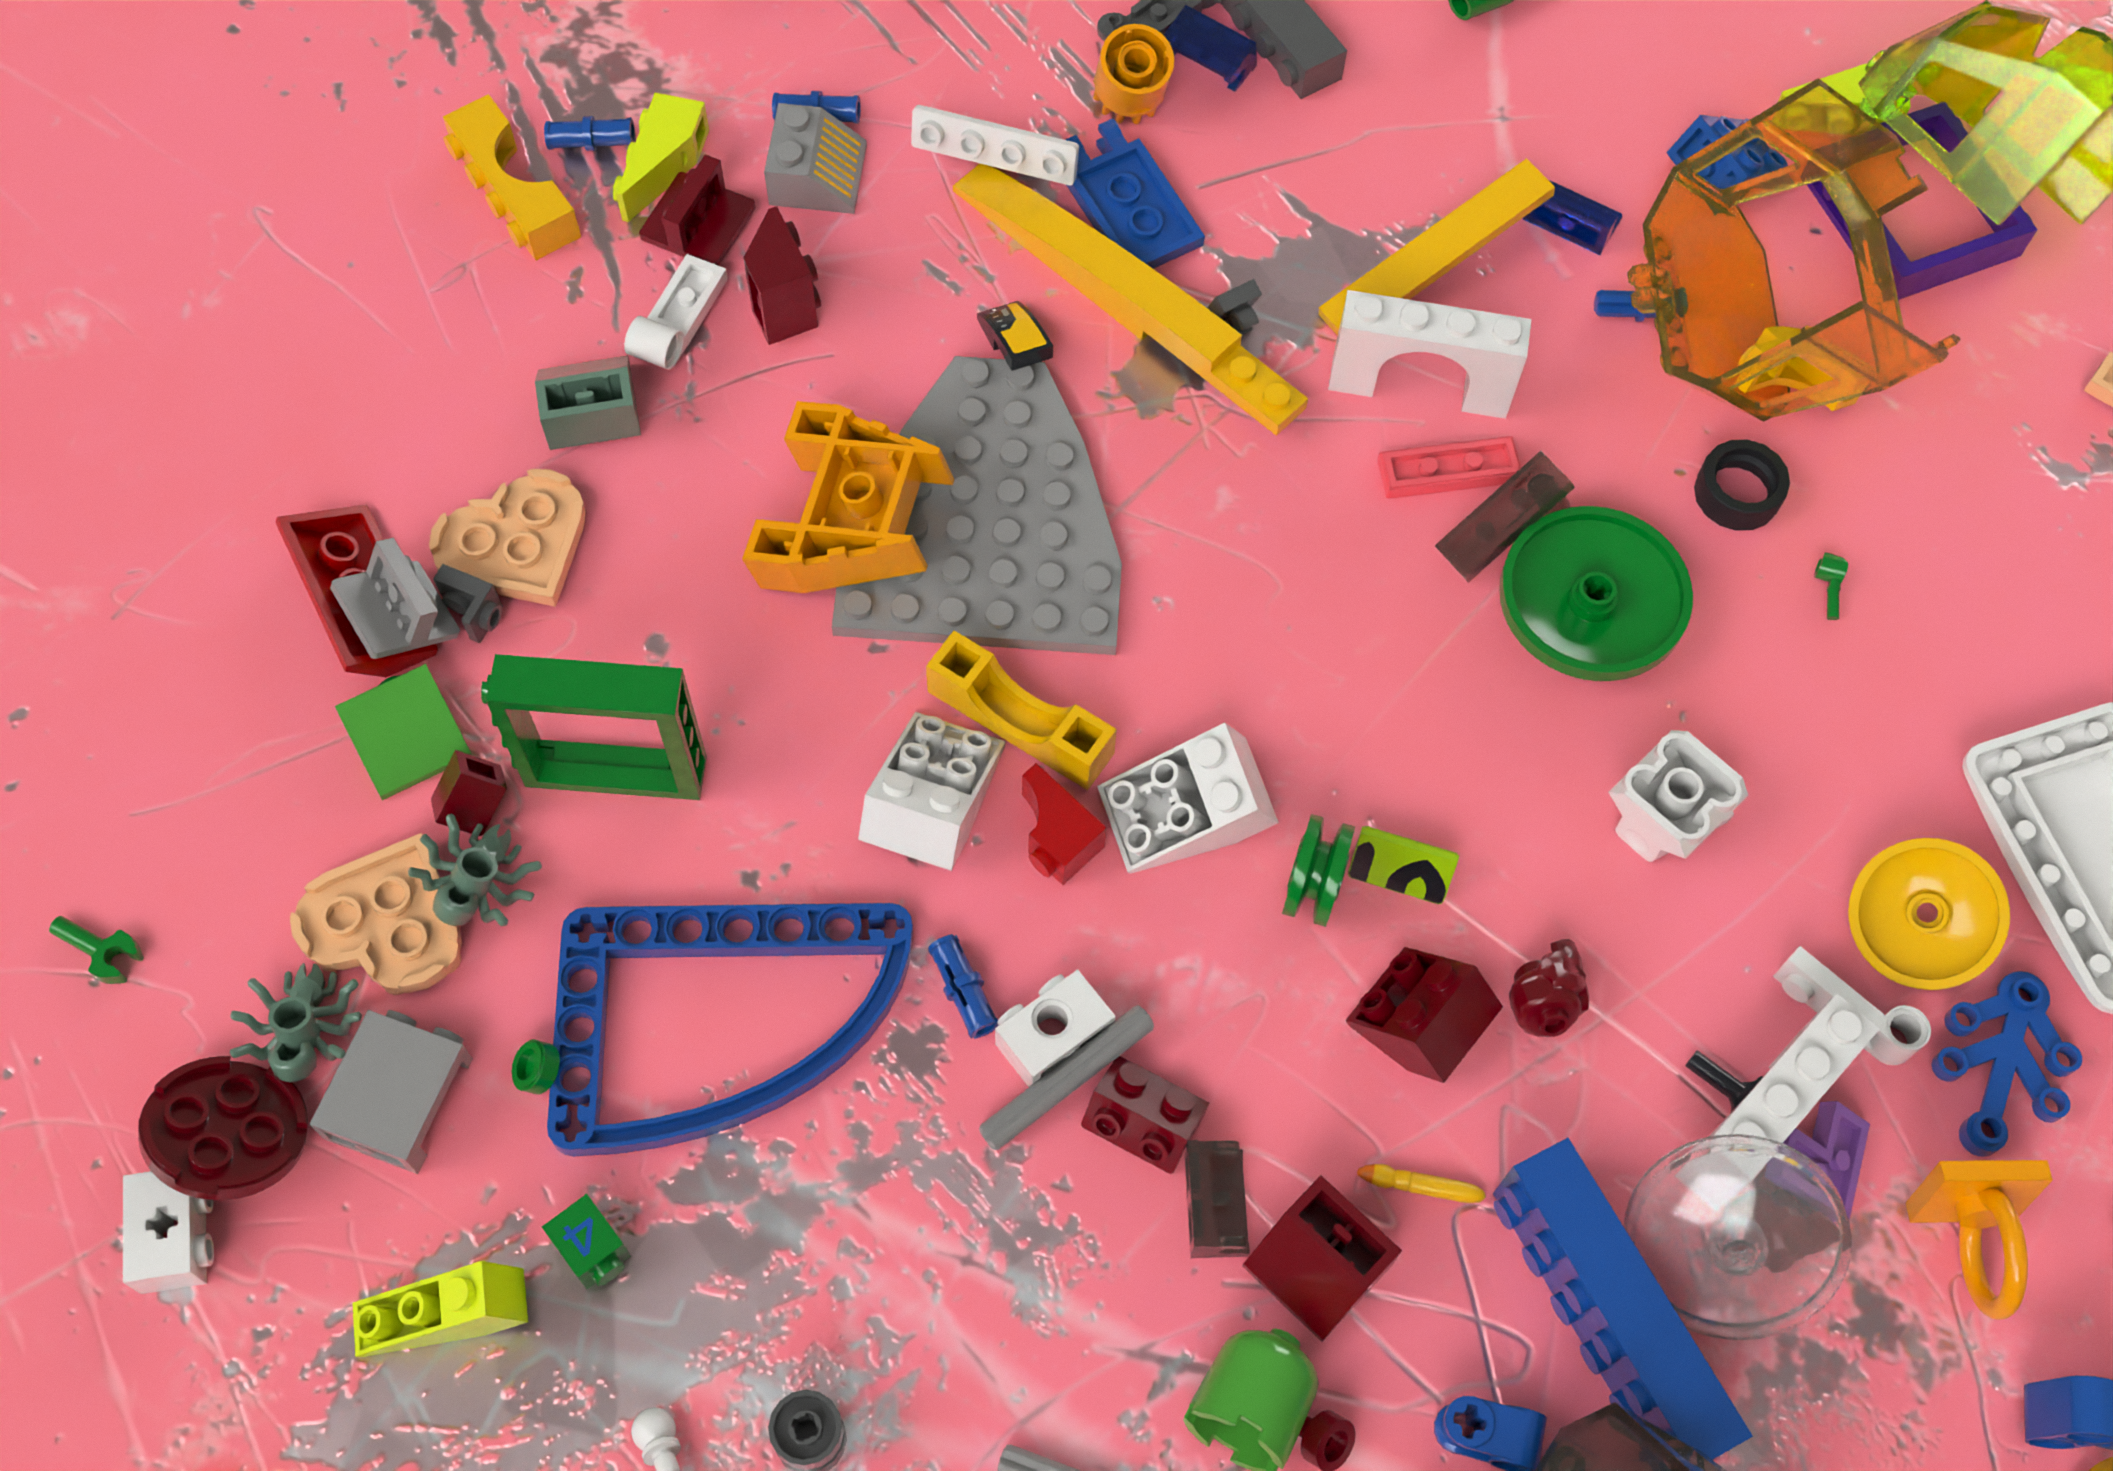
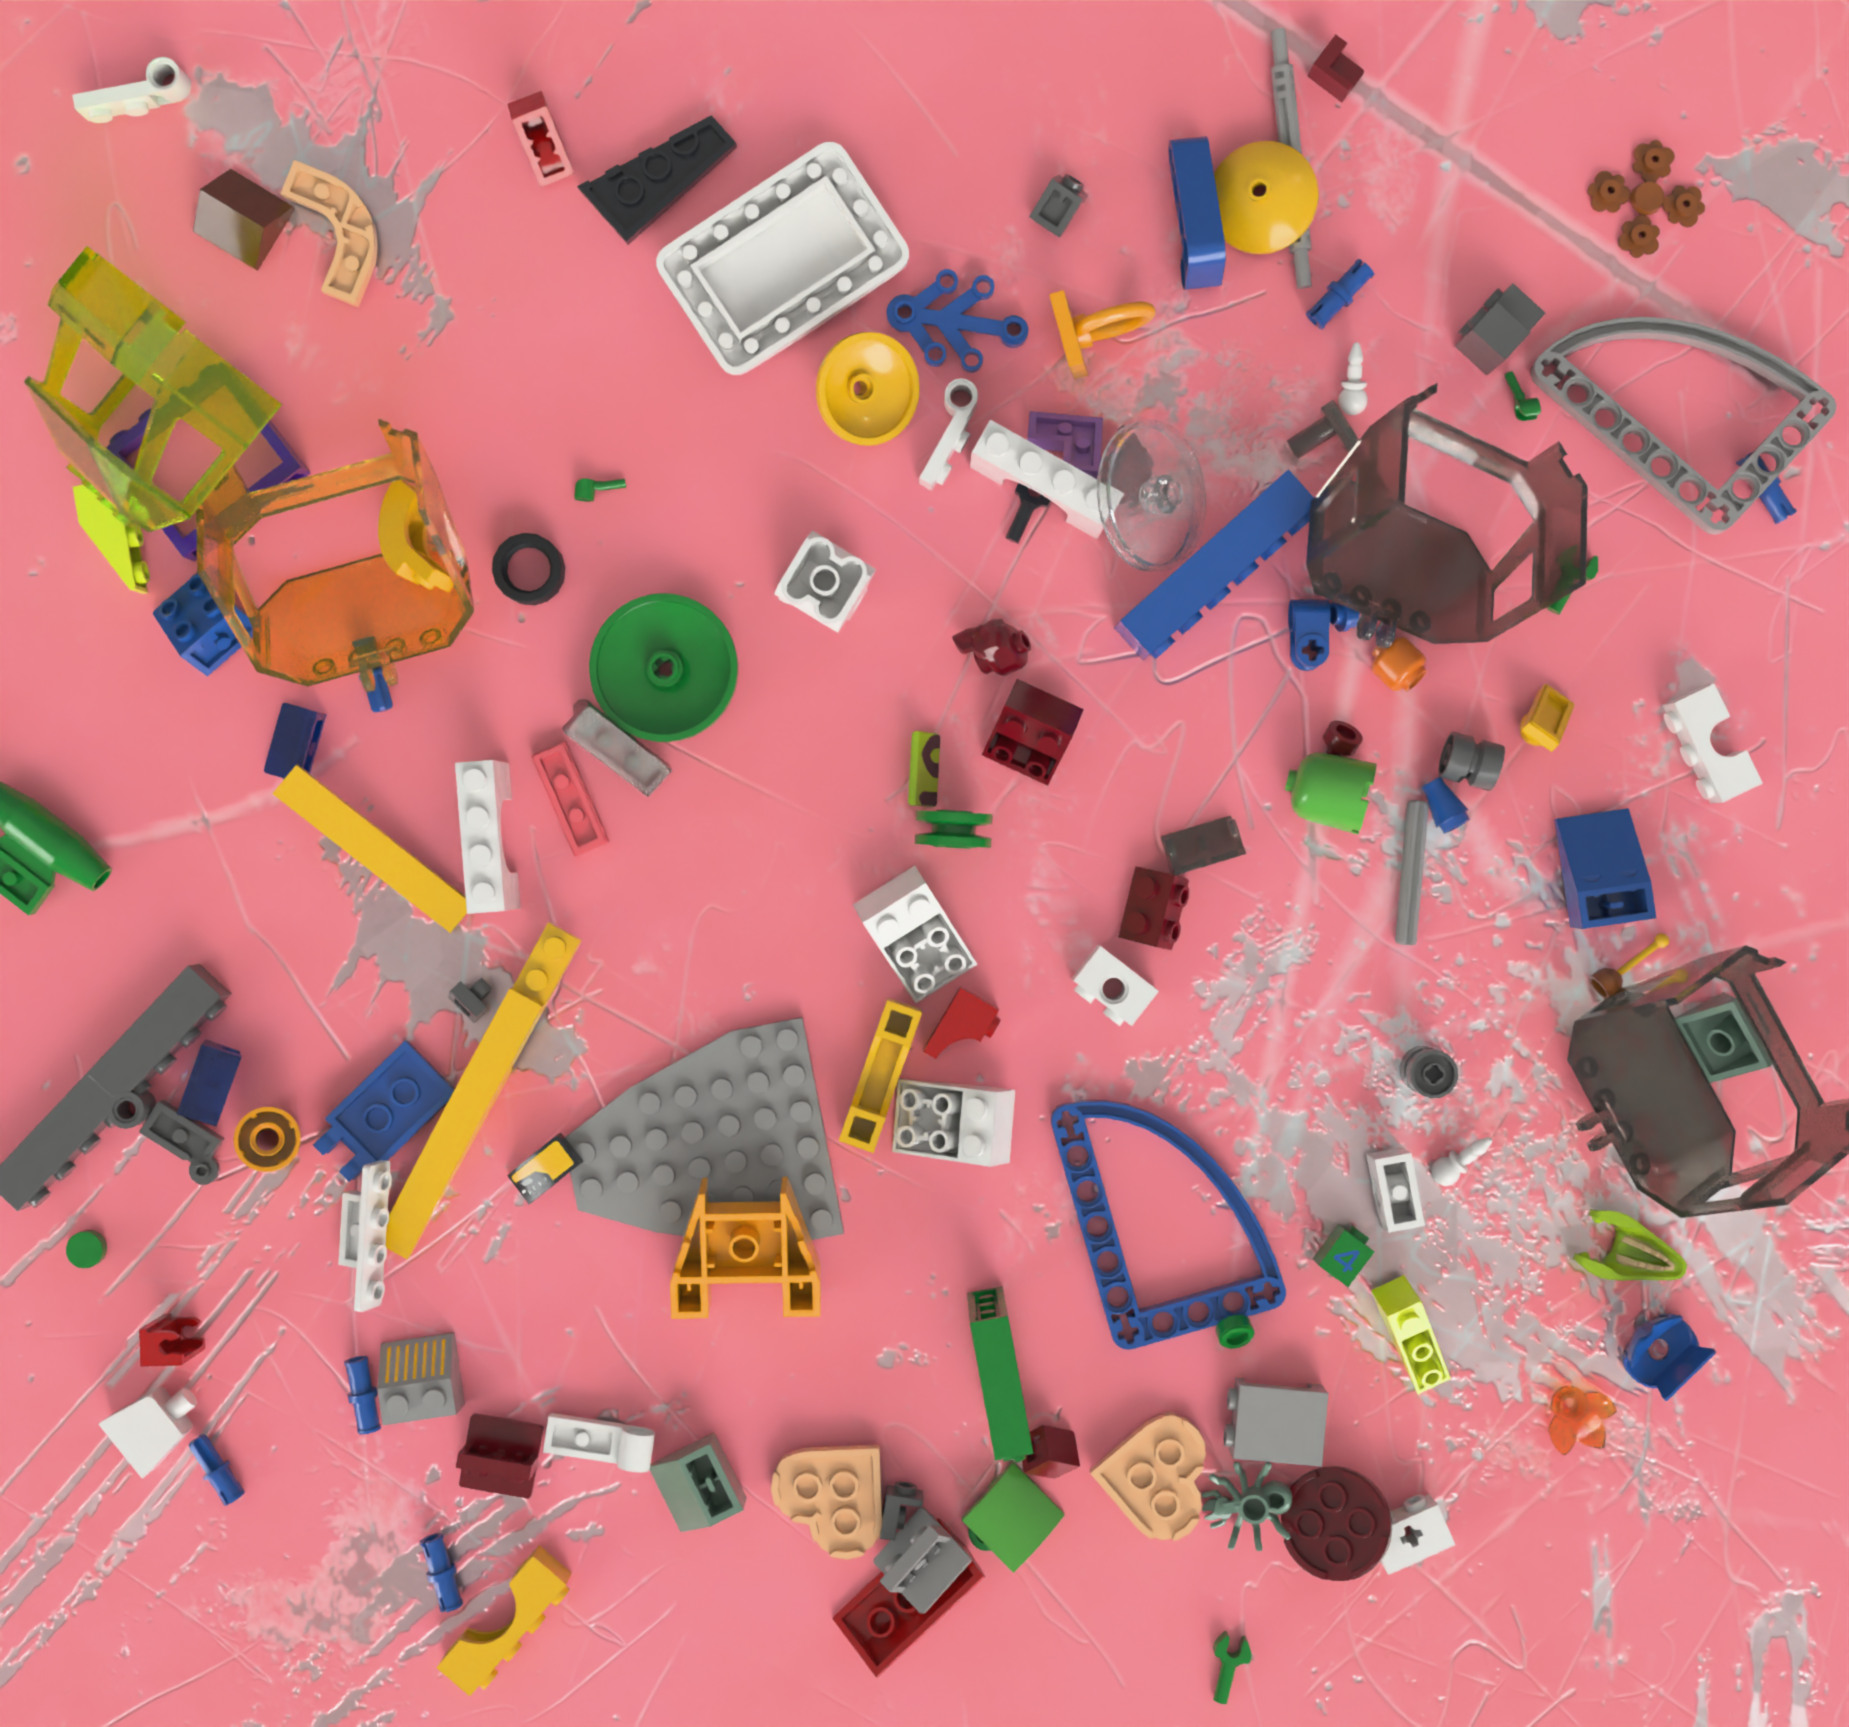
camera: 100 degrees left, 25 degrees up
sand green animal [408,813,542,926] -> none
neon yellow slope [613,92,709,222] -> none
dark red slope [743,206,822,345] -> none
blue pin [928,934,999,1039] -> none
light grey axle [979,1005,1154,1150] -> none
dark red slope [1242,1175,1402,1342] -> none
yellow piece [1357,1164,1486,1203] -> none
none -> white brick [1366,1147,1425,1233]

